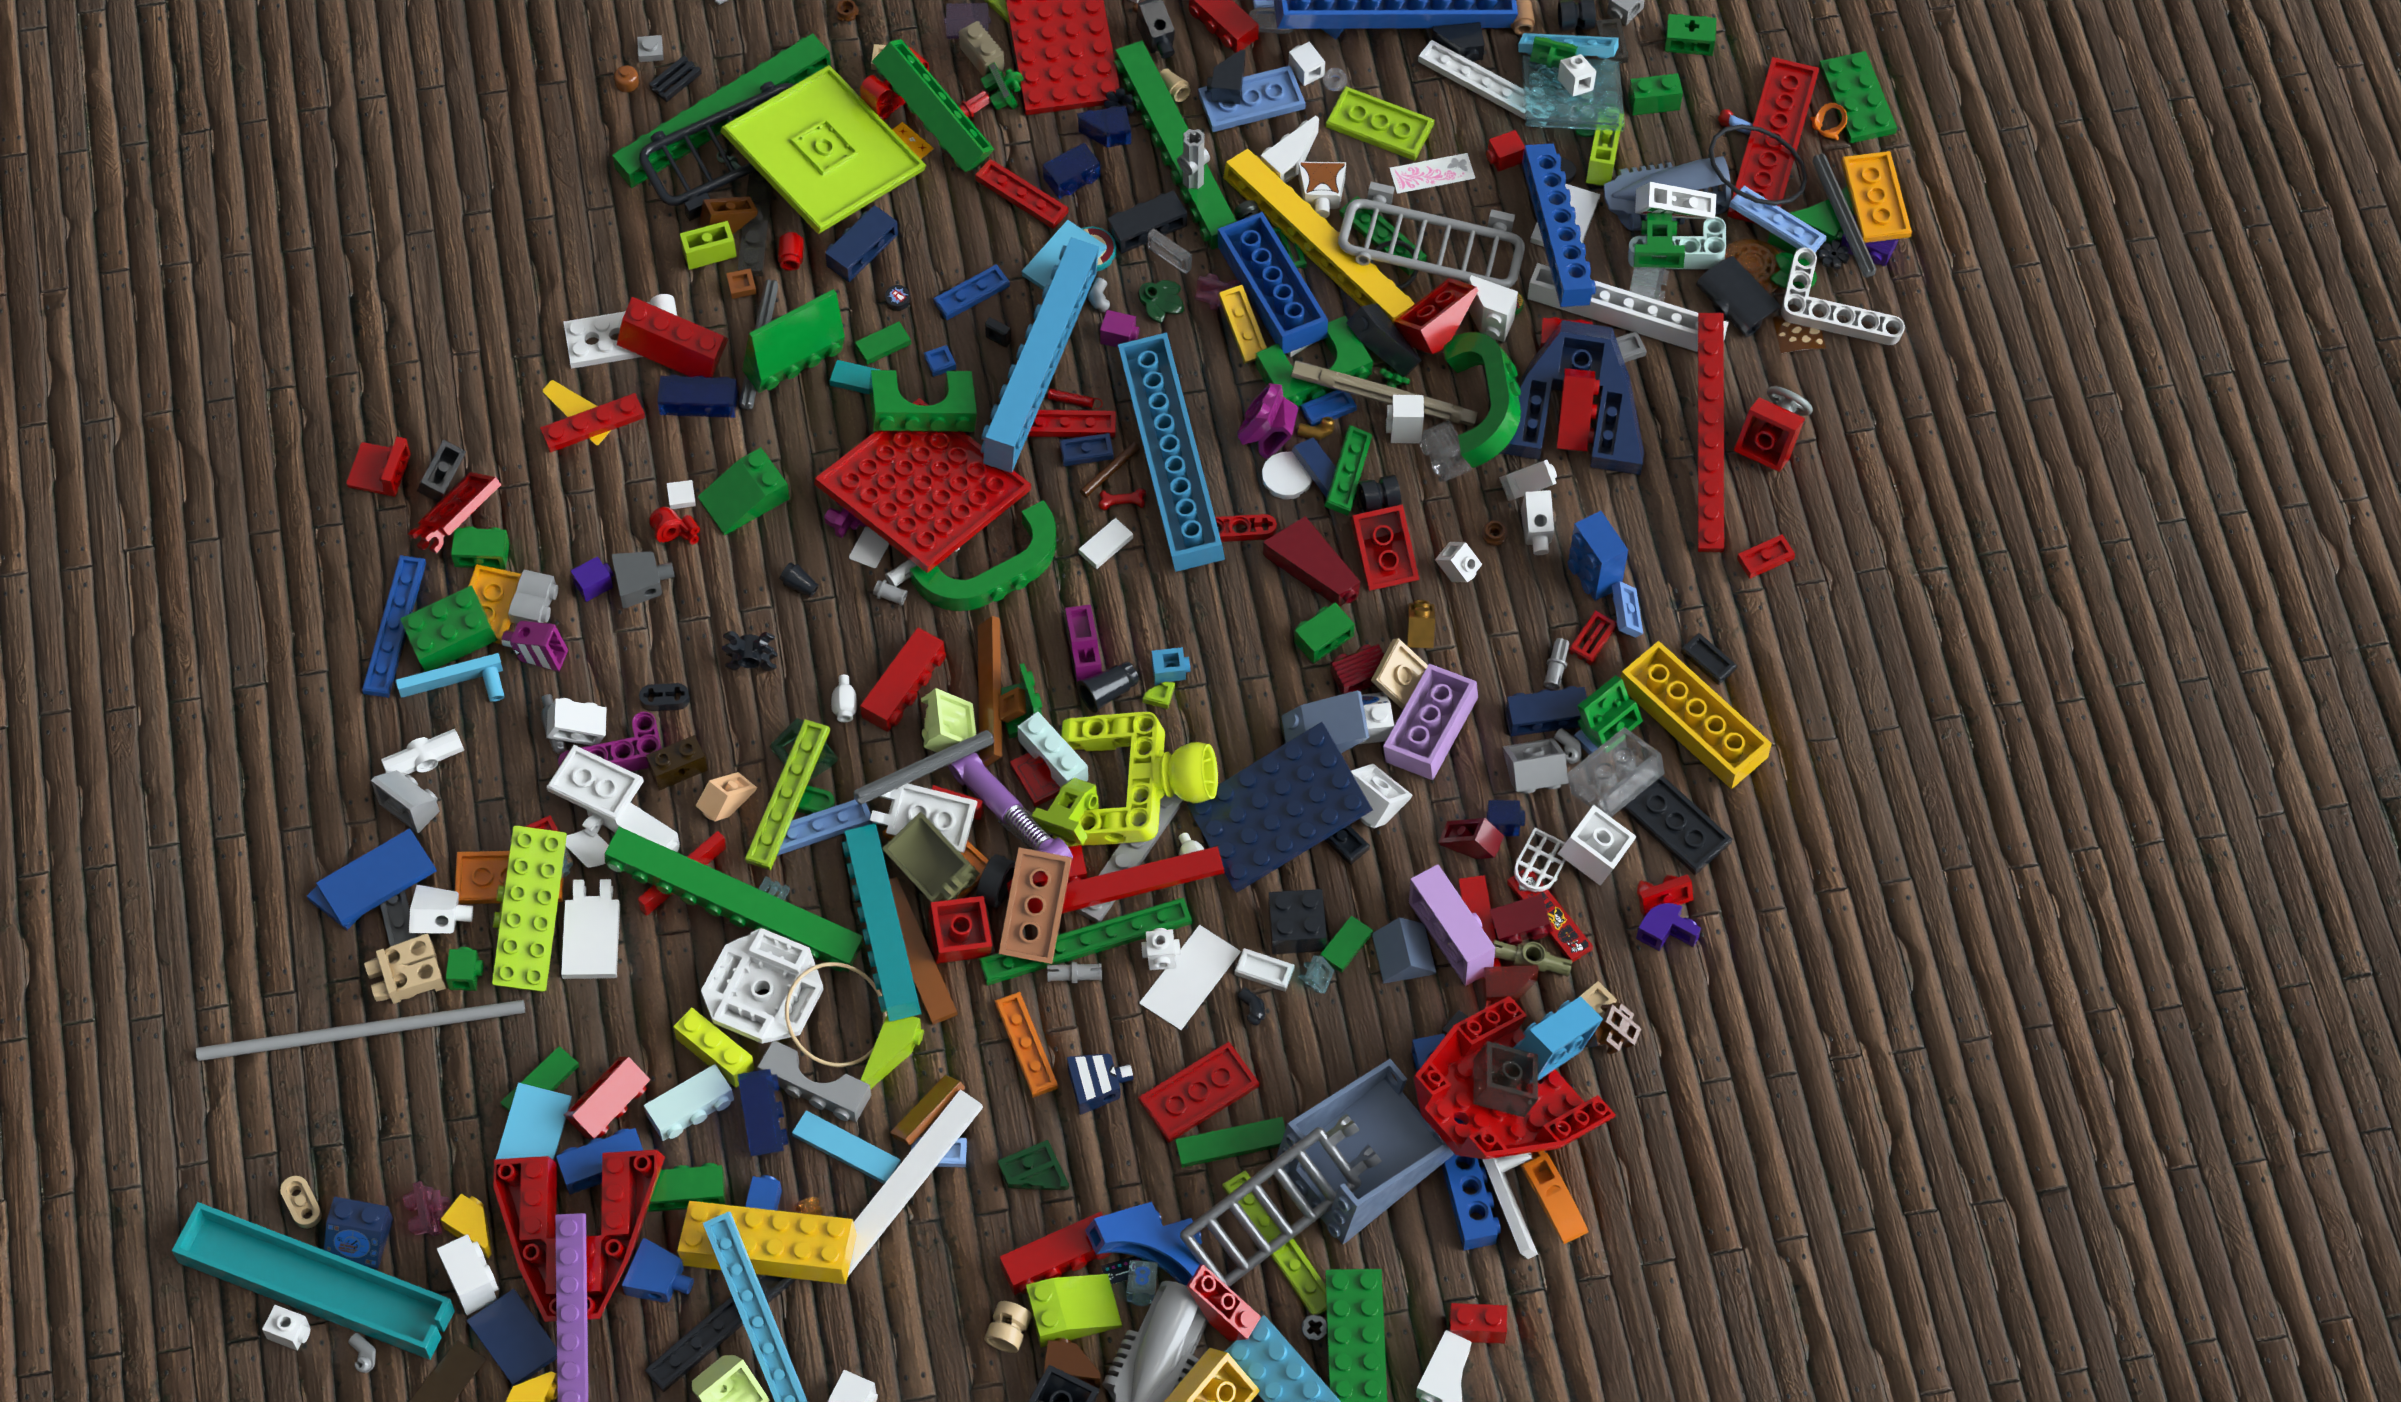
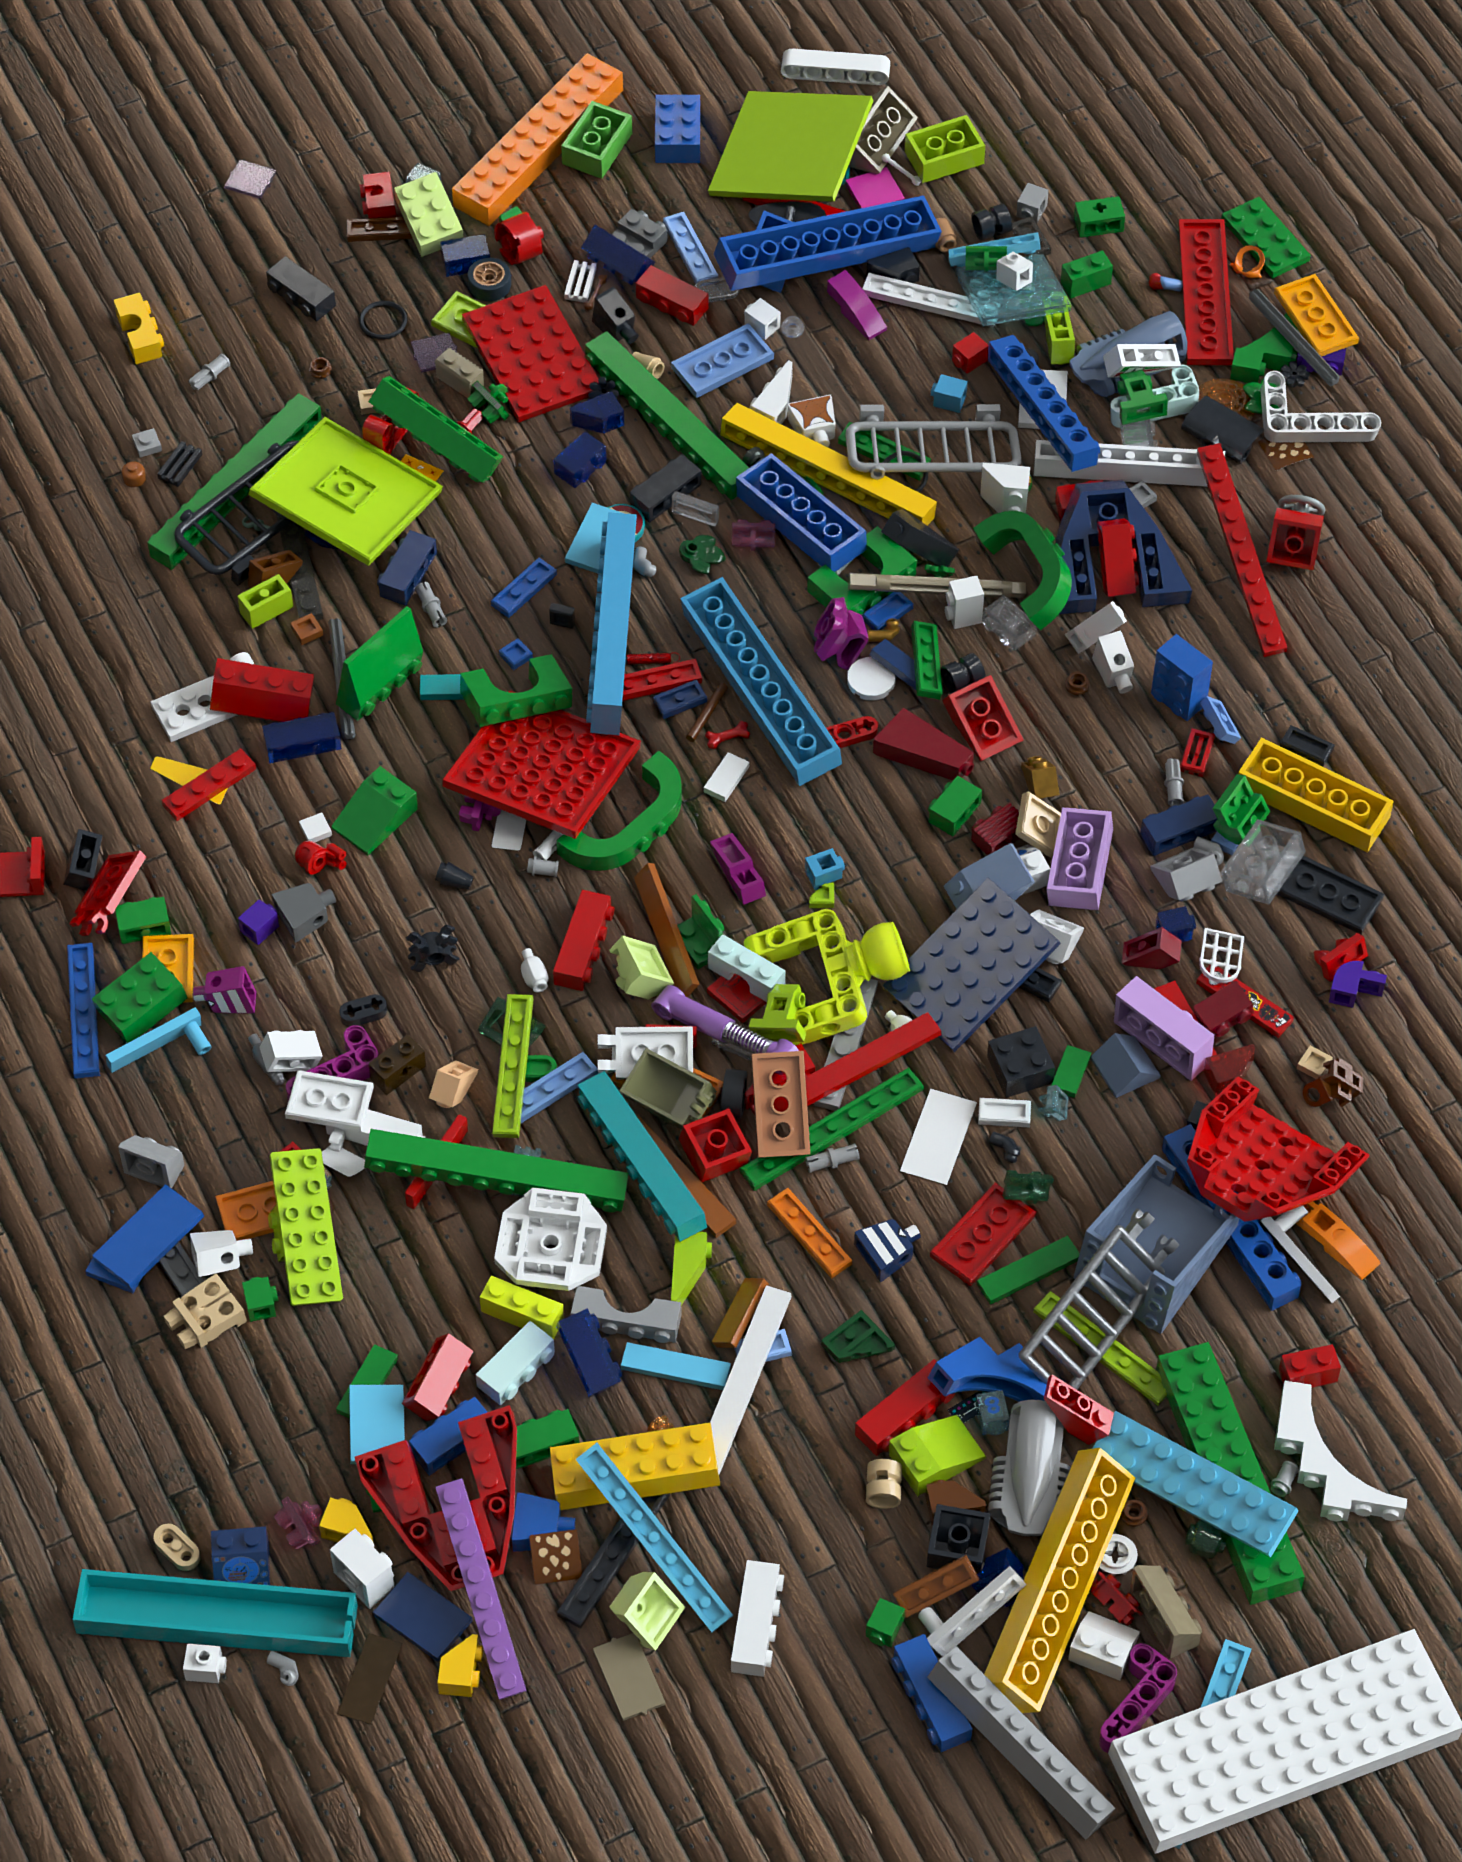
camera: 15 degrees left, 5 degrees down
light grey piece [196,1000,525,1061] -> none
white piece [381,729,464,776] -> none
light grey brick [508,570,559,624] -> none
white tile [561,879,620,979] -> none
blue brick [745,1175,782,1211] -> none
red brick [778,232,804,271] -> none
tan piece [785,962,887,1067] -> none
dark grey axle [853,730,994,805] -> none
green tile [855,321,911,365] -> none
black tile [885,285,910,311] -> none
red plate [975,159,1068,229] -> none
dark orange plate [999,687,1026,723] -> none
black plant [1077,661,1139,713] -> none
magenta brick [1100,310,1139,348] -> none
white brick [1141,928,1181,970] -> none
light grey piece [1177,129,1210,189] -> none
black slope [1207,50,1245,104] -> none
yellow plate [1218,285,1267,364] -> none
dark grey bush [1301,1315,1327,1340] -> none
lime tile [1326,86,1435,161] -> none
white sticker [1390,153,1475,194] -> none
red slope [1394,278,1478,354] -> none
white brick [1435,542,1482,582] -> none
clear smoke brick [1473,1041,1538,1117] -> none
olive pin [1493,940,1572,977] -> none
dark azure brick [1509,996,1603,1085] -> none
white slope [1558,805,1637,886] -> none
black piece [1708,124,1808,206] -> none
light blue tile [1729,186,1826,252] -> none
red plate [1737,534,1795,579] -> none
none -> light grey pin [415,582,447,628]
none -> reddish brown sticker [529,1529,582,1584]
none -> magenta slope [827,270,887,340]
none -> dark azure brick [931,374,968,413]
none -> clear green hips [1002,1170,1054,1205]

